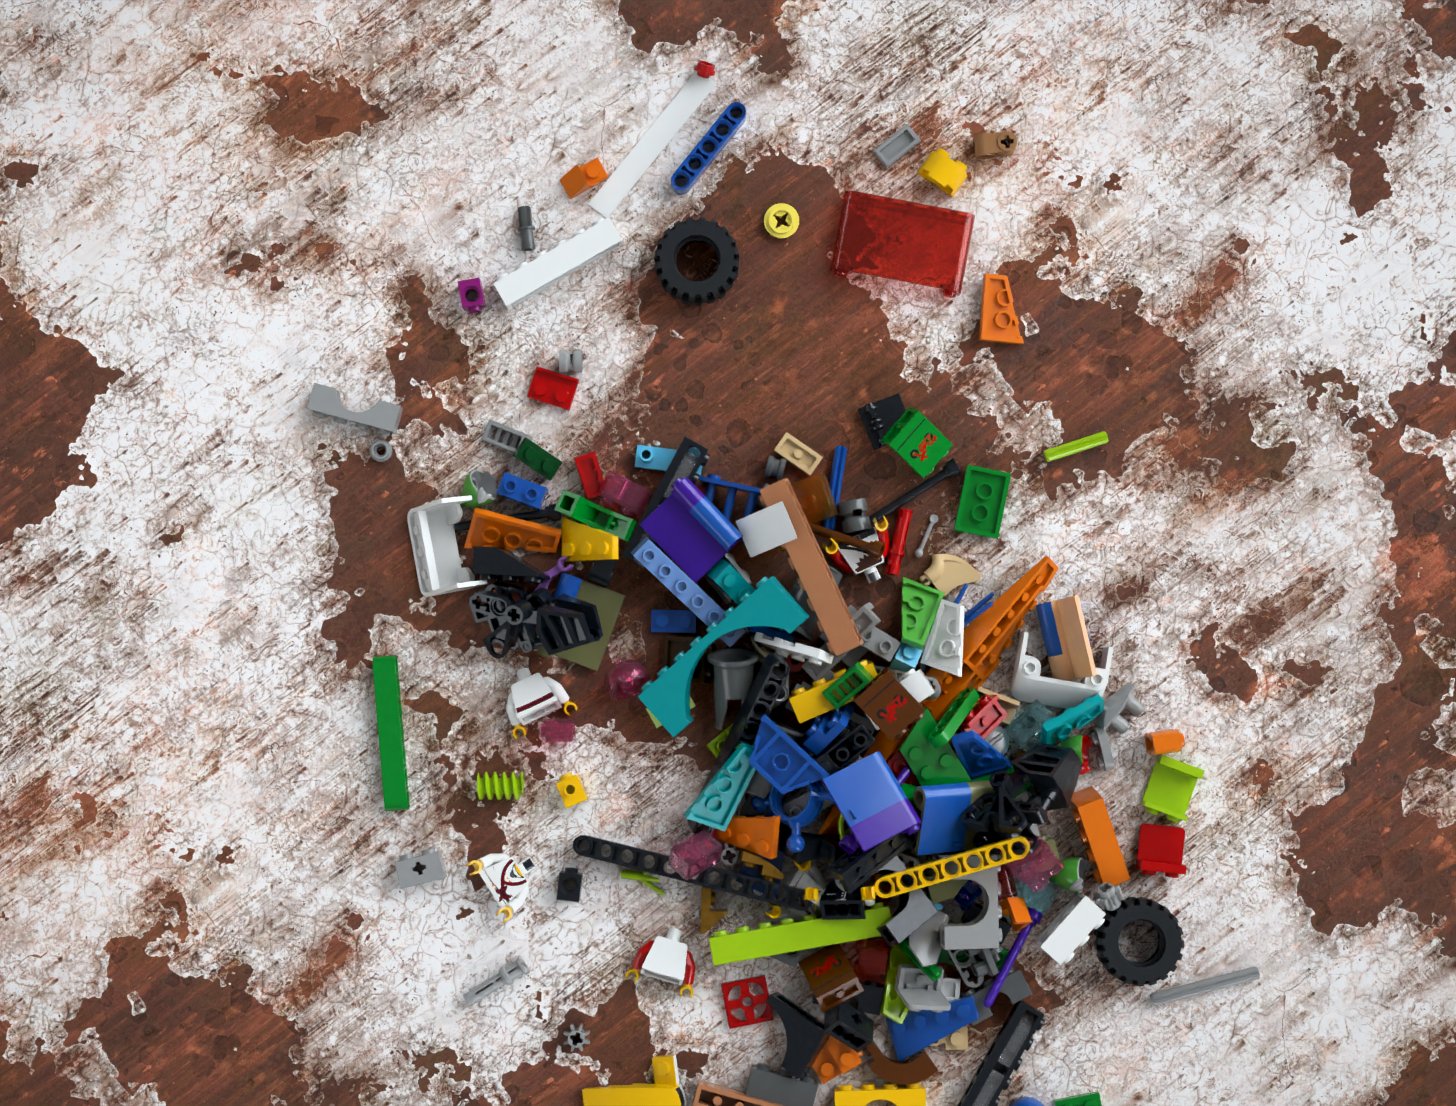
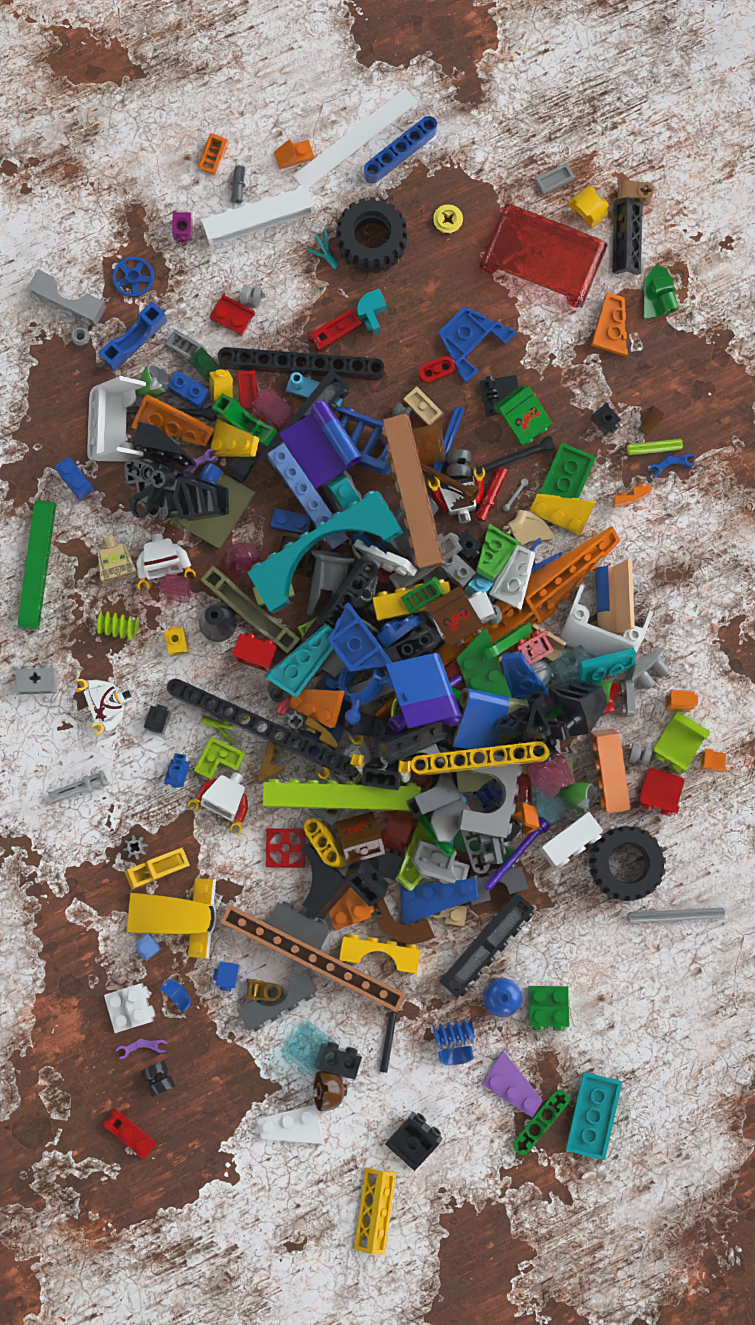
camera: 15 degrees right, 5 degrees down
clear pink brick [668,830,723,881] -> none
red plate [694,60,715,78] -> none
white sticker [736,501,798,557] -> none
light grey gear [1094,882,1124,911] -> none
none -> blue brick [54,457,94,501]
none -> blue arch [98,301,167,372]
none -> tan torso [98,536,138,584]
none -> blue wheel [113,257,154,298]
none -> yellow slope [125,847,190,890]
none -> blue hips [164,753,190,788]
none -> lime plate [194,736,246,780]
none -> orange slope [198,133,229,175]
none -> black cone [199,604,237,642]
none -> olive arch [200,566,300,656]
none -> yellow brick [209,369,233,401]
none -> black beam [218,347,384,380]
none -> red brick [232,632,278,672]
none -> yellow beam [304,818,347,869]
none -> teal plant [307,230,340,270]
none -> red plate [308,308,362,352]
none -> teal brick [358,289,387,336]
none -> red plate [419,356,455,383]
none -> blue wing [438,306,517,384]
none -> black brick [458,529,482,562]
none -> yellow wing [529,493,597,536]
none -> black brick [590,402,621,436]
none -> black fence [612,197,642,275]
none -> orange slope [613,484,653,508]
none -> light grey wheel [628,743,652,766]
none -> reddish brown cone [638,406,664,435]
none -> green panel [644,265,679,319]
none -> blue piece [648,454,695,478]
none -> orange panel [700,748,727,772]

